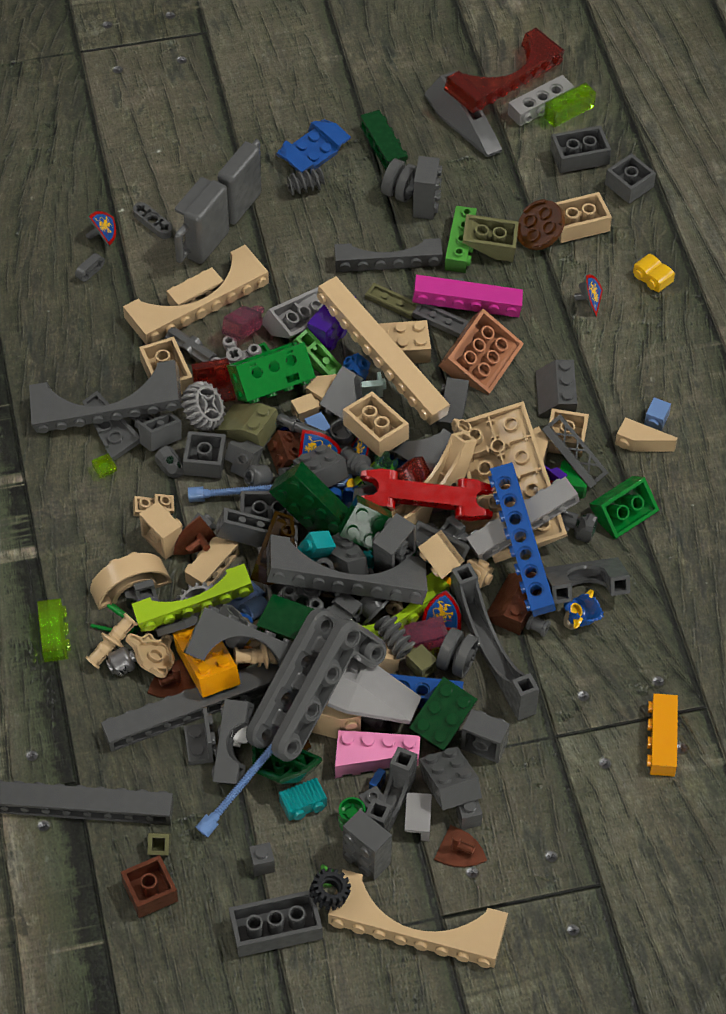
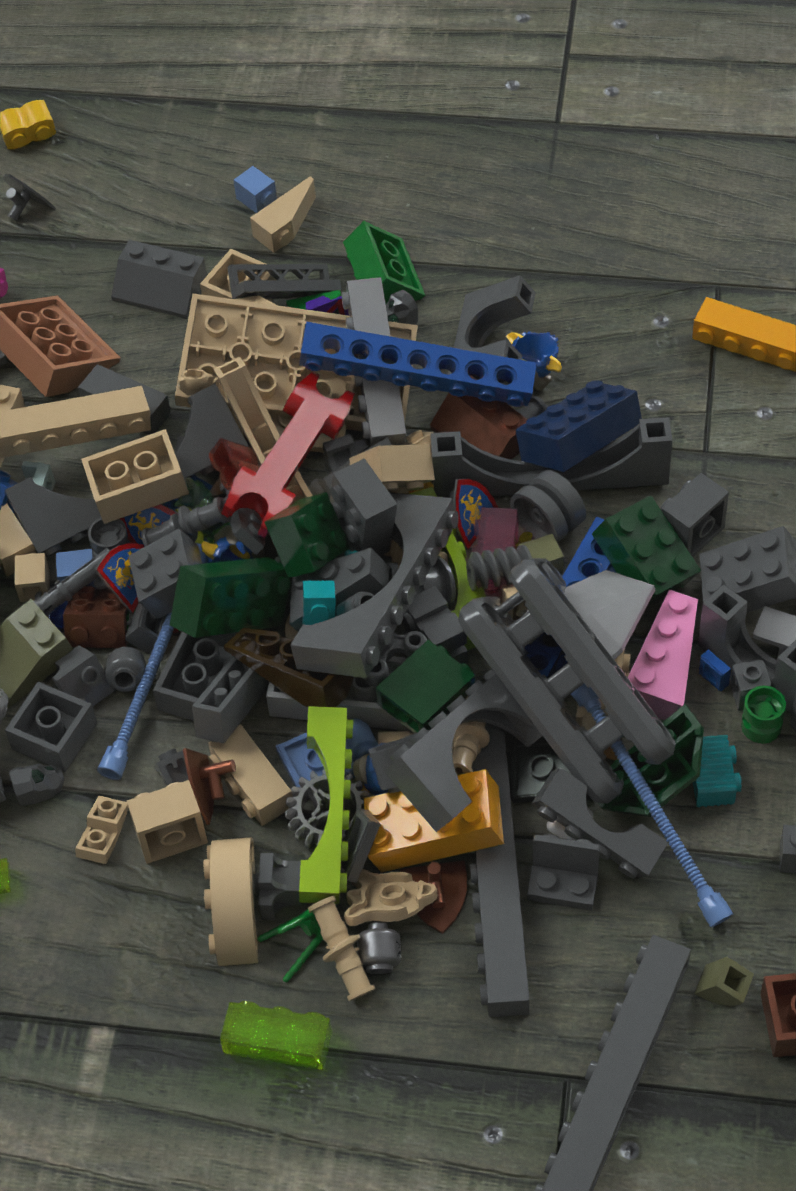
camera: 65 degrees left, 0 degrees up
none -> dark blue brick [515,381,642,472]

